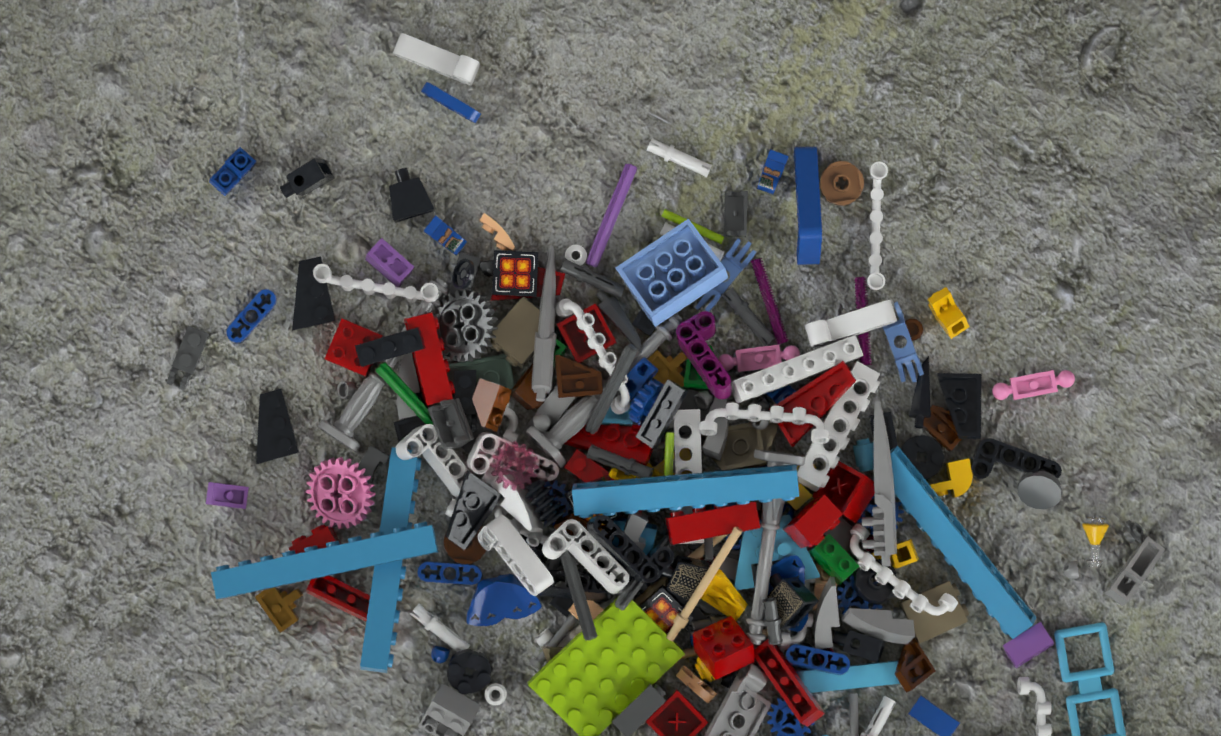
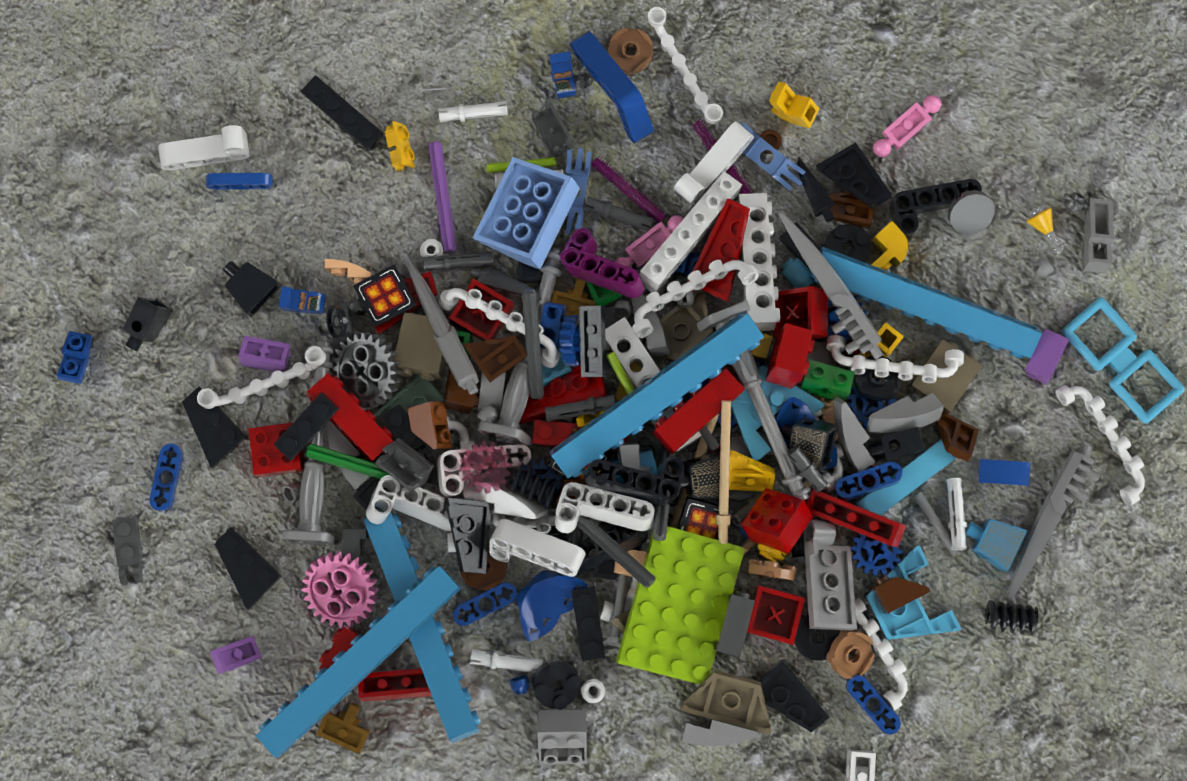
camera: 30 degrees left, 5 degrees down
none -> black plate [300,75,384,151]
none -> yellow hinge [384,121,415,171]
none -> black plate [571,586,605,661]

